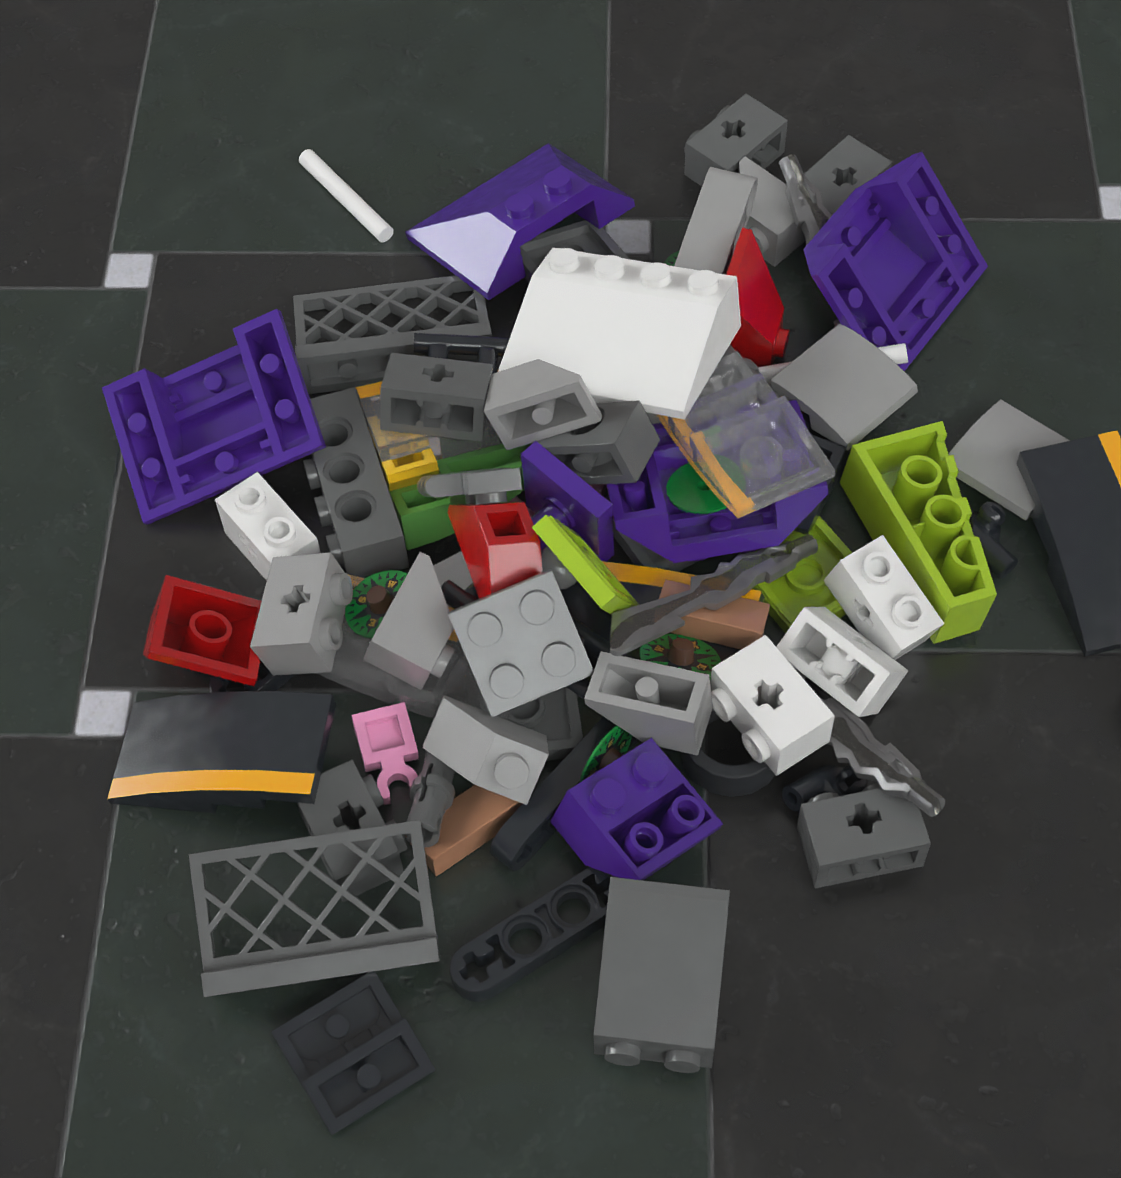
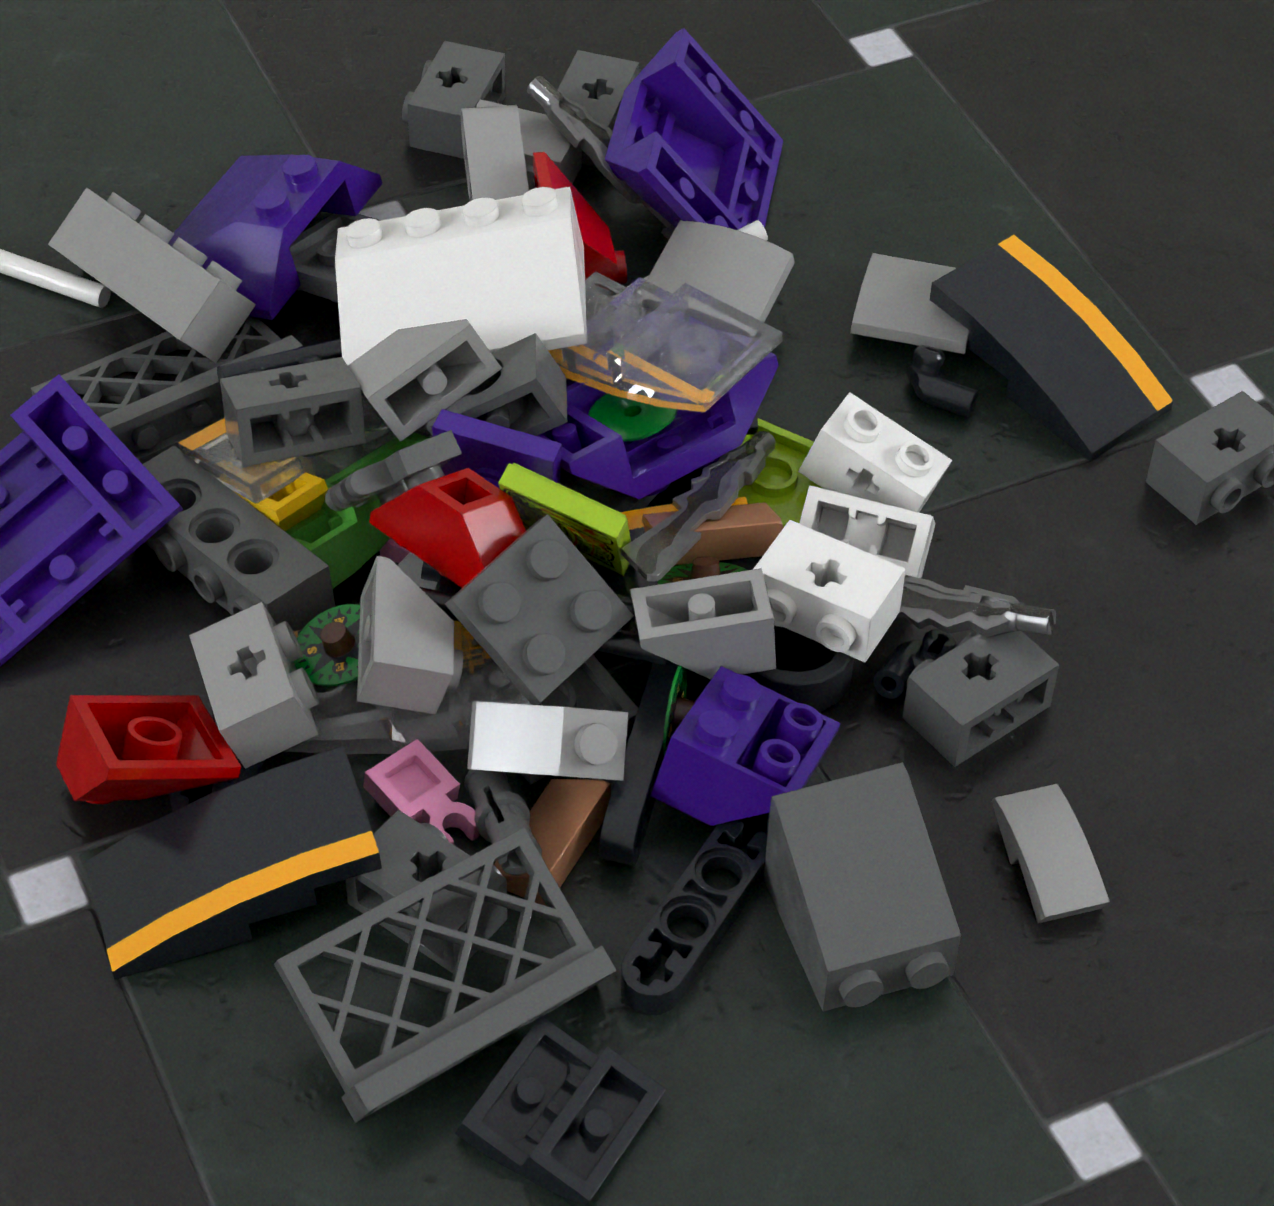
camera: 30 degrees left, 10 degrees down
white brick [215,472,320,581] -> none
lime wedge [840,421,997,644] -> none
none -> light grey brick [48,188,256,363]
none -> light grey slope [991,784,1110,924]

